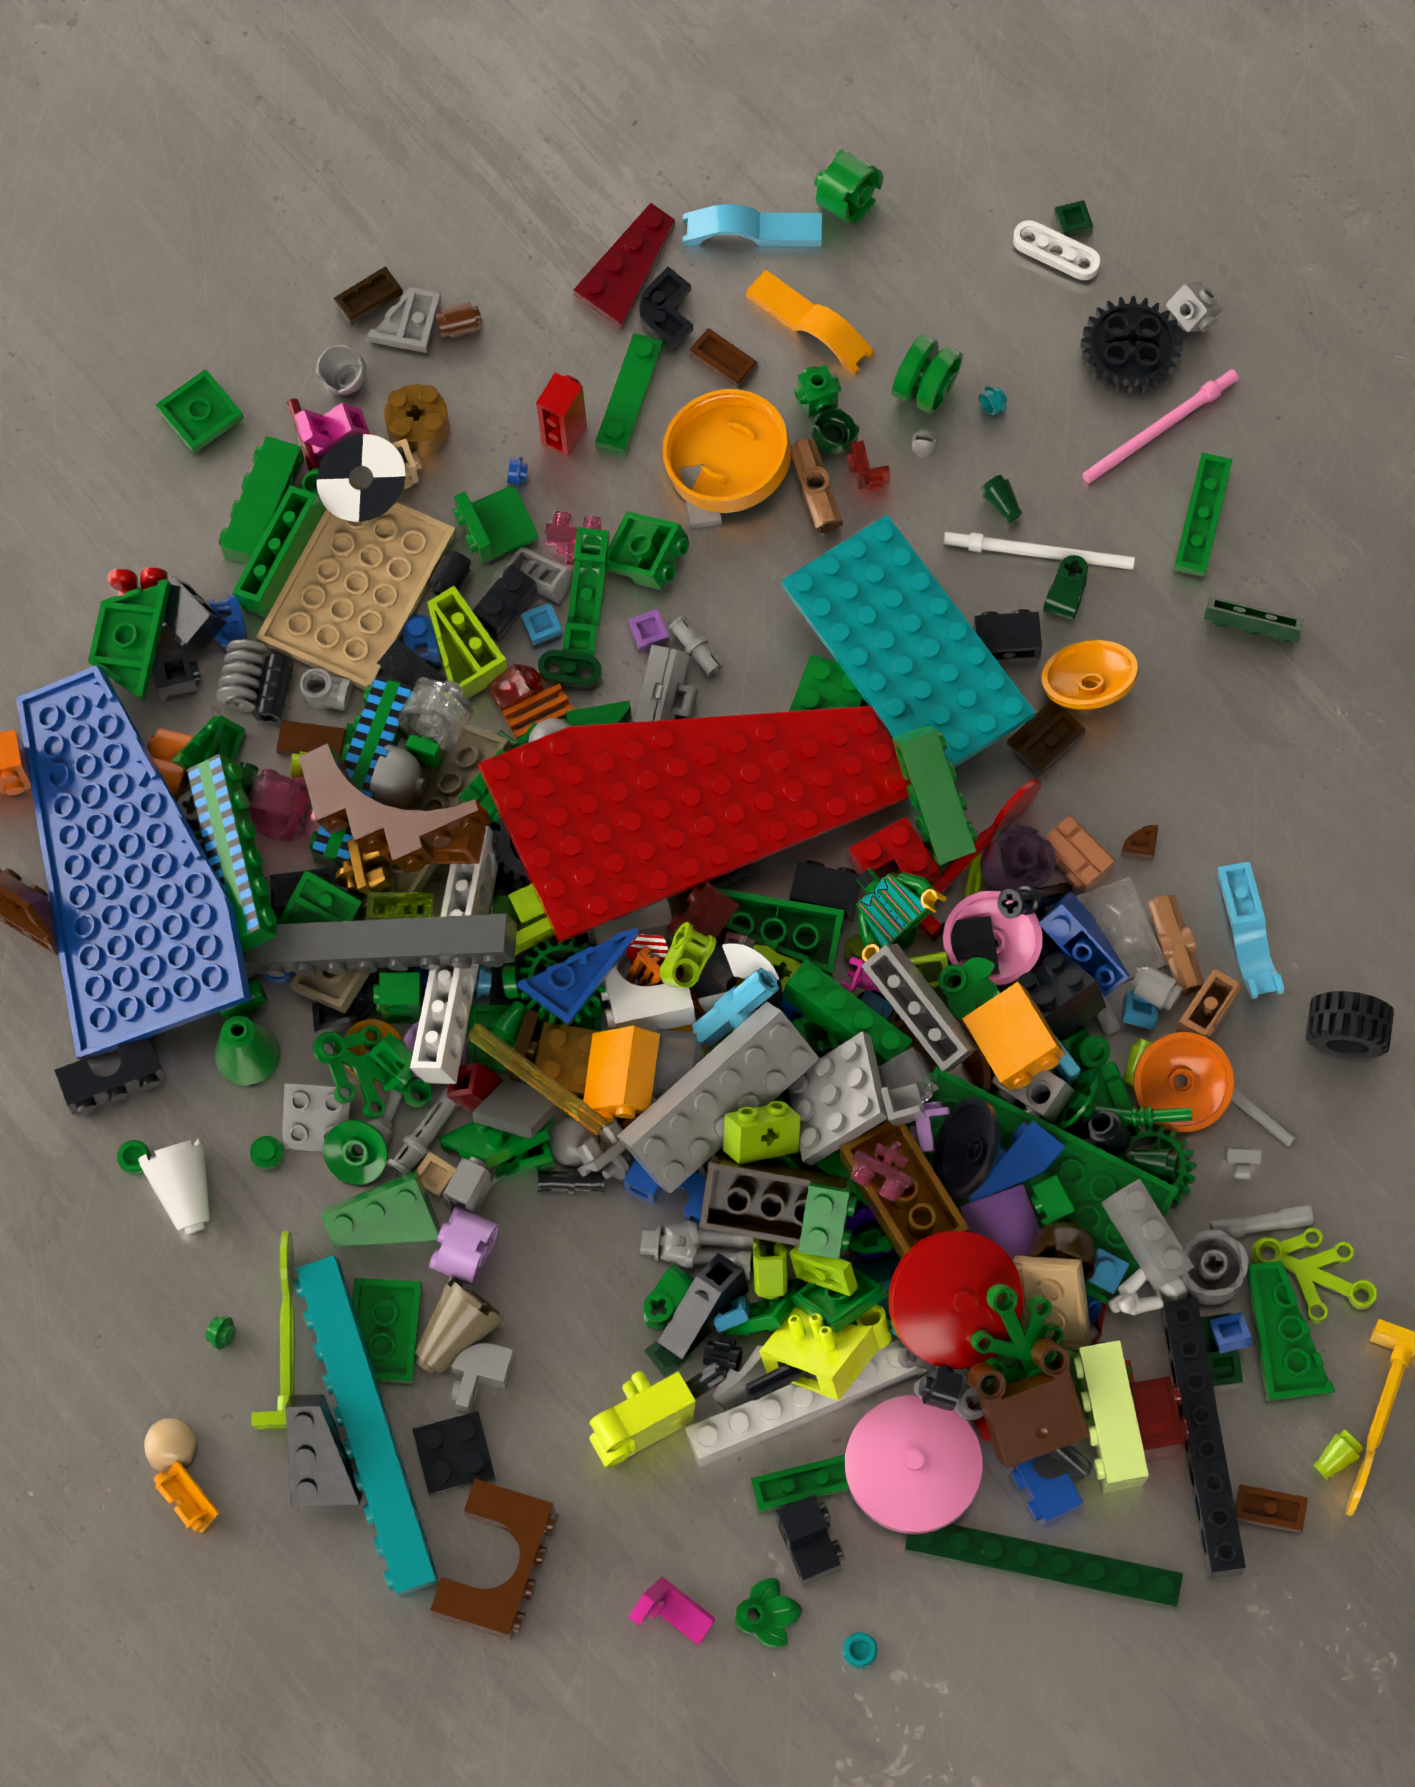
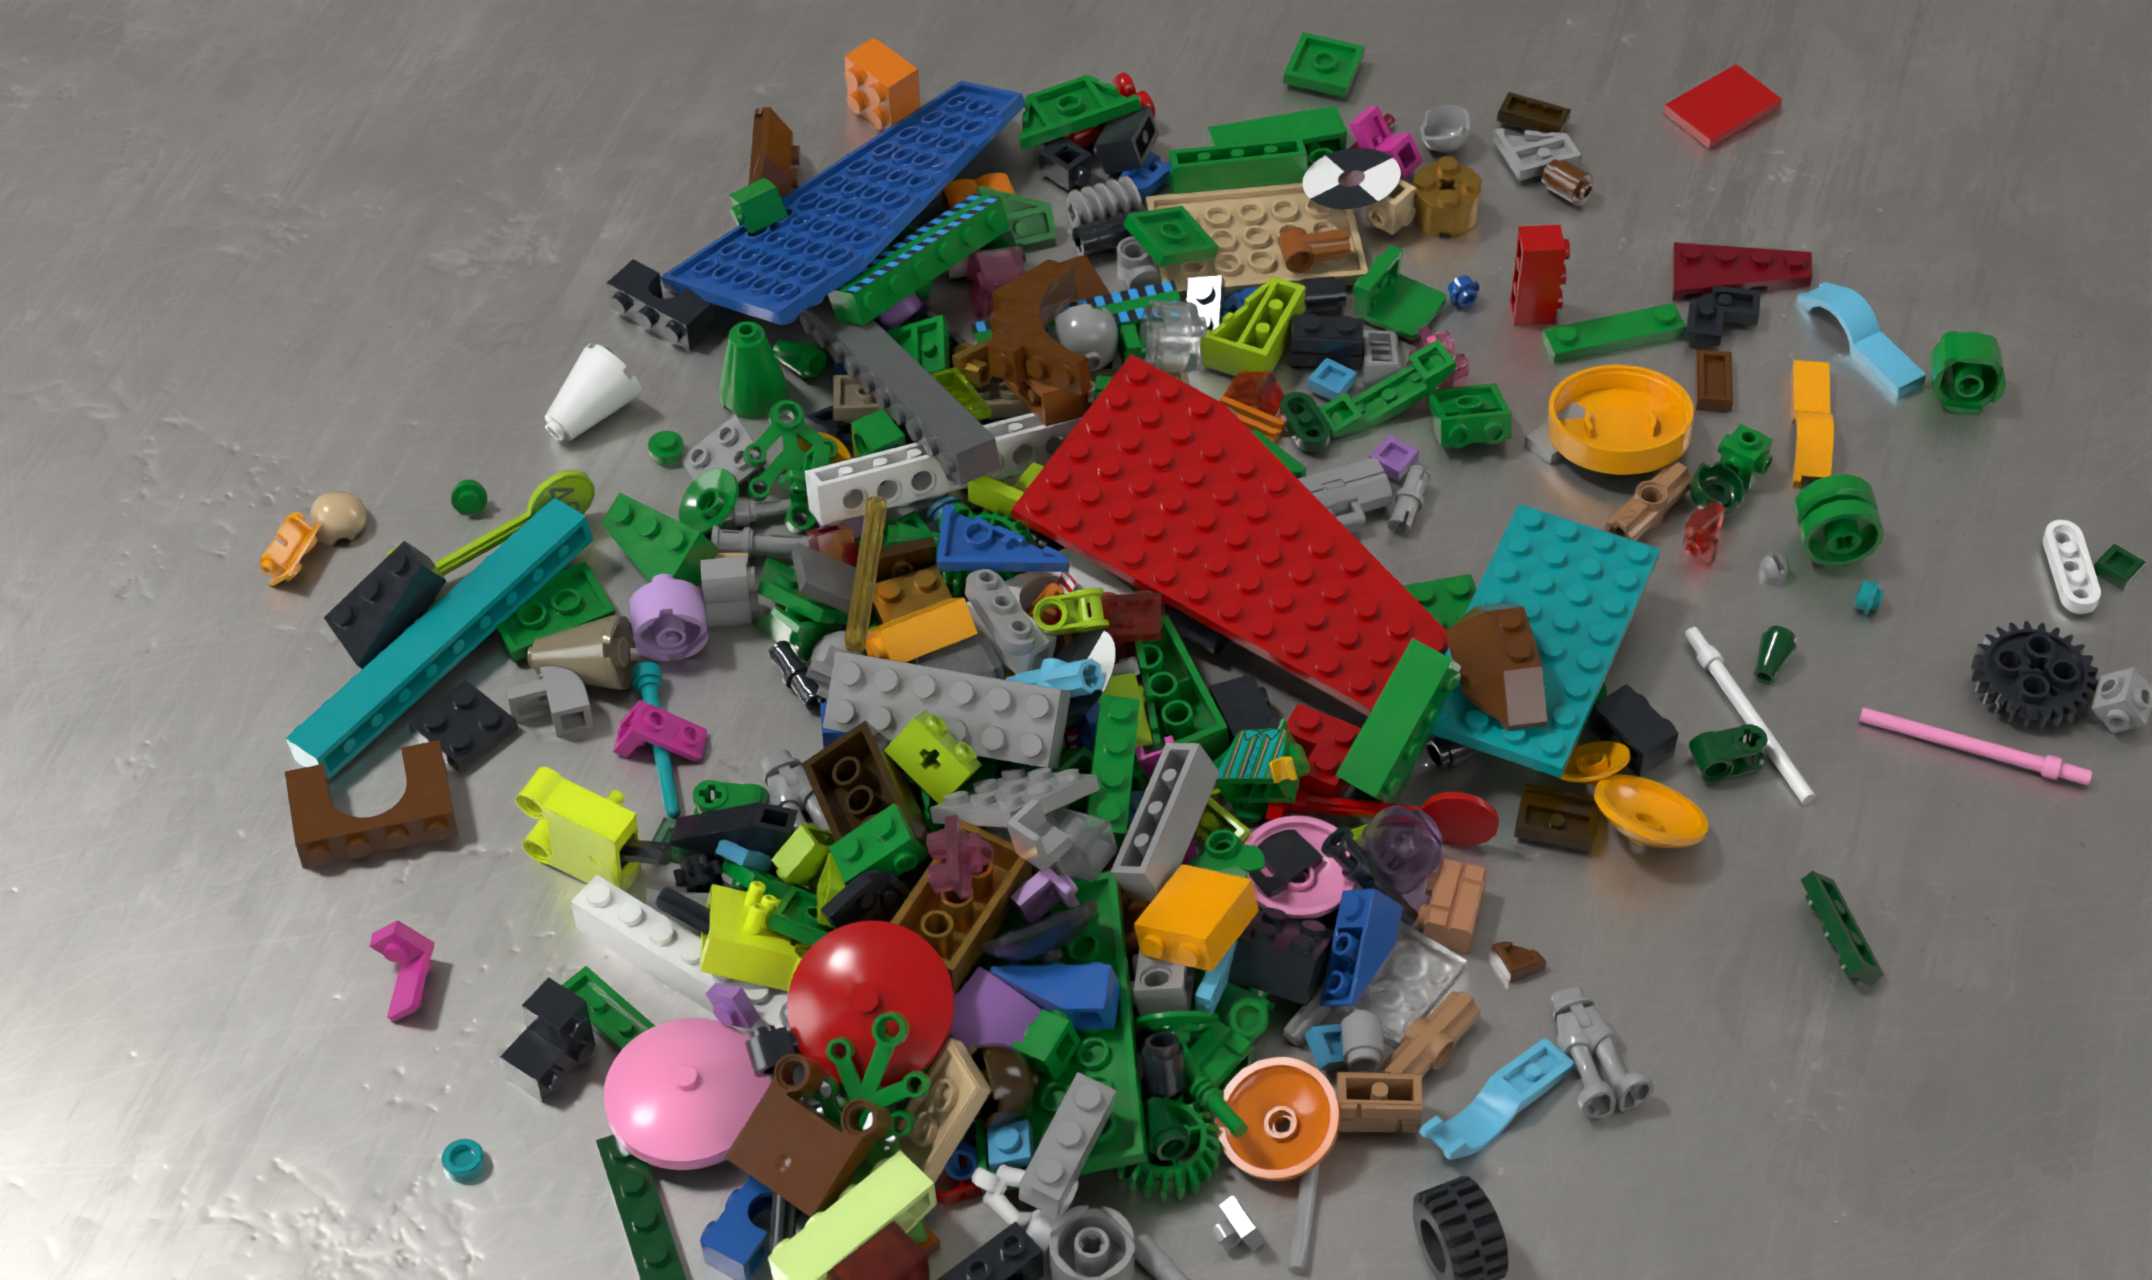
camera: 55 degrees right, 20 degrees down
green plate [734,1578,802,1647] -> none
green plate [1174,452,1233,577] -> none
none -> dark pink bracket [613,700,707,762]
none -> teal piece [630,662,681,819]
none -> medium lavender plate [706,983,760,1029]
none -> green brick [729,177,788,234]
none -> black plate [820,869,910,930]
none -> light grey plate [965,569,1037,656]
none -> green plate [1124,206,1219,267]
none -> dark orange piece [1277,227,1351,273]
none -> reddish brown wedge [1446,602,1547,731]
none -> light grey piece [1551,986,1654,1118]
none -> light orange dish [1558,741,1631,785]
none -> red tile [1663,64,1782,149]

